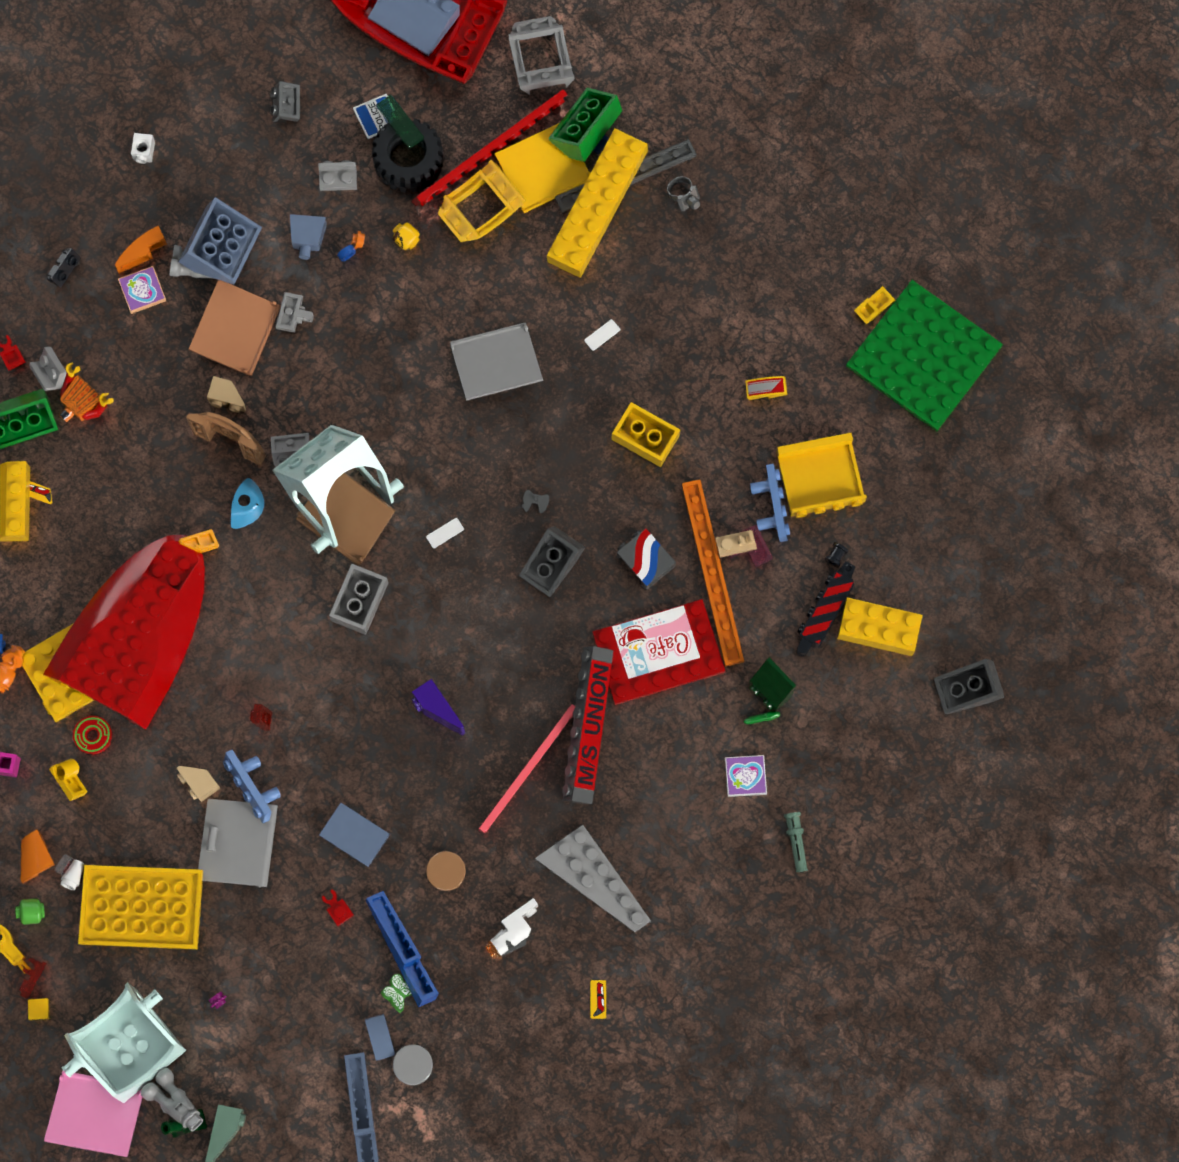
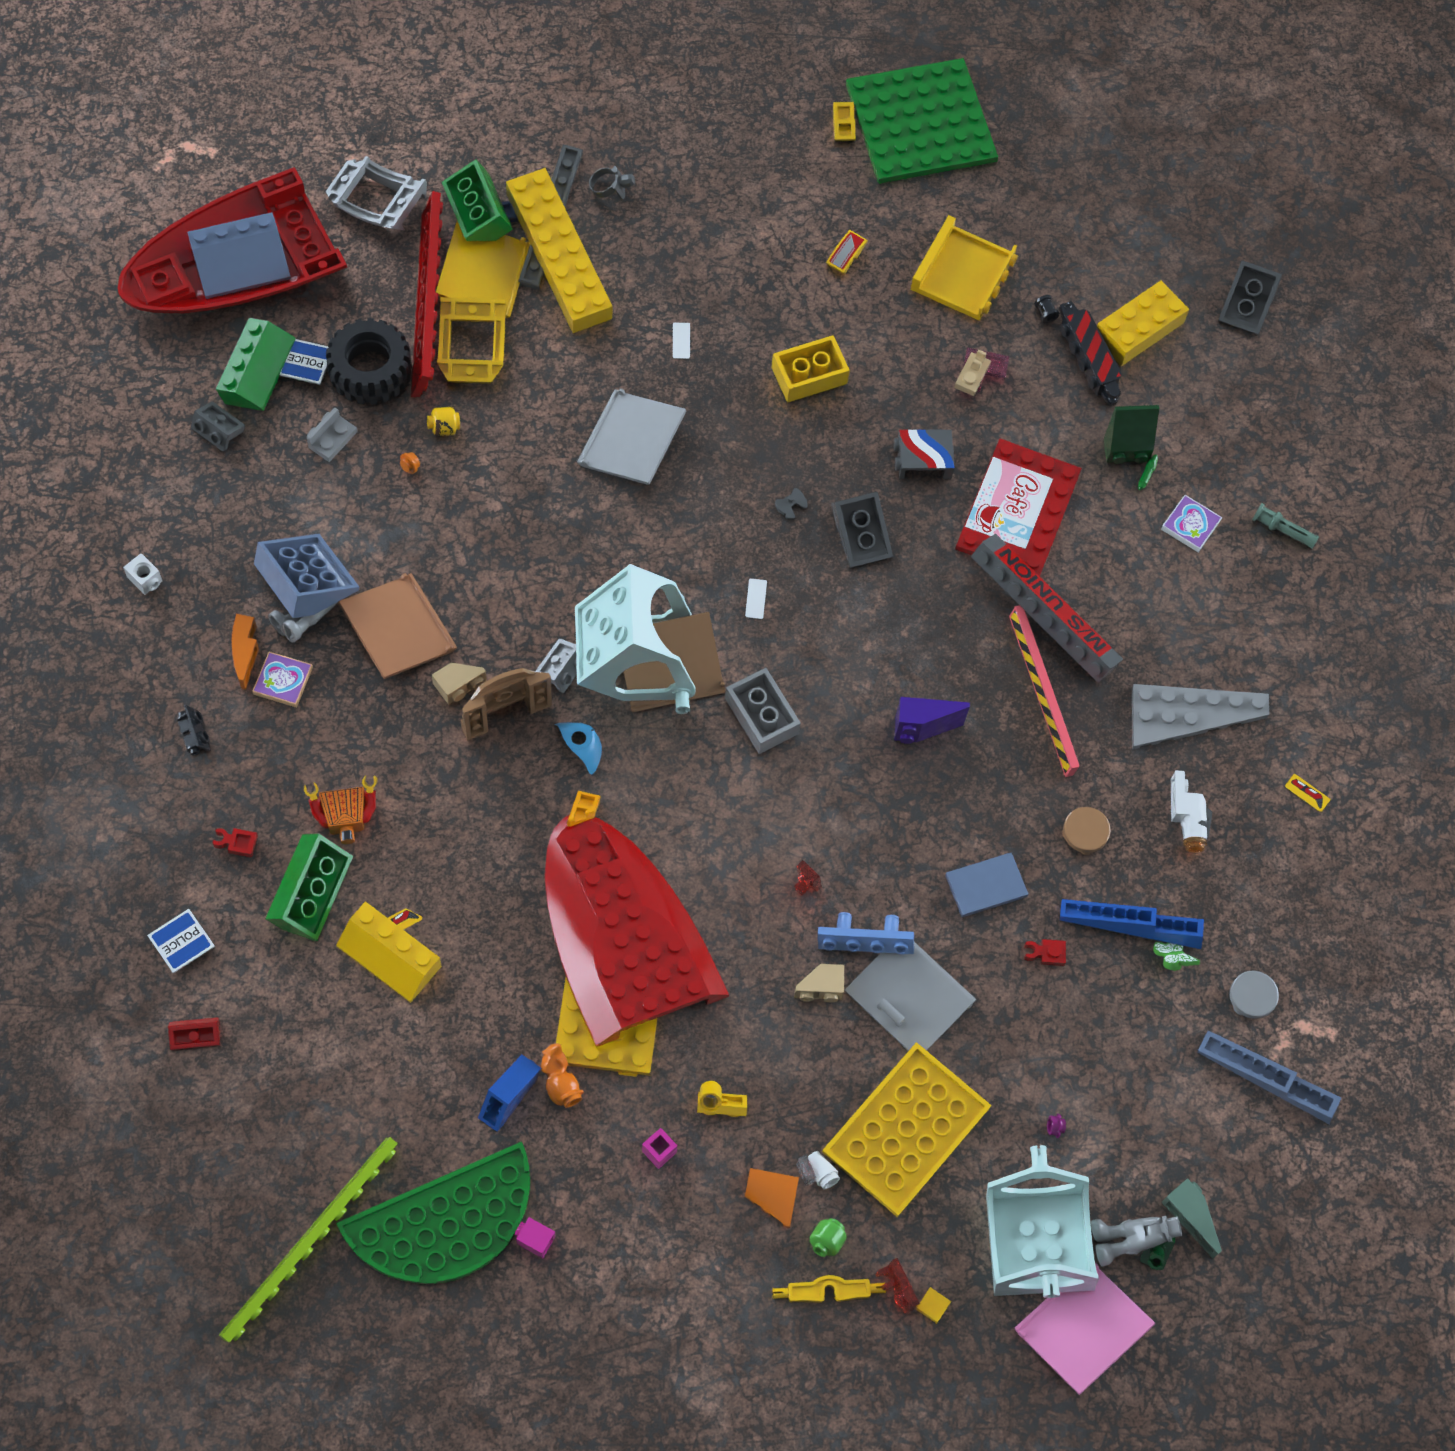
camera: 55 degrees left, 10 degrees down
light grey bracket [29,347,67,391] -> none
red tile [73,716,113,755] -> none
light grey hinge [276,292,314,333] -> none
sand blue torso [290,214,327,260] -> none
blue tile [337,245,356,261] -> none
sand blue slope [365,1014,395,1061] -> none
clear green tile [376,95,424,149] -> none
orange plate [682,480,744,667] -> none
medium blue plate [750,464,790,542] -> none
none -> green slope [216,318,296,411]

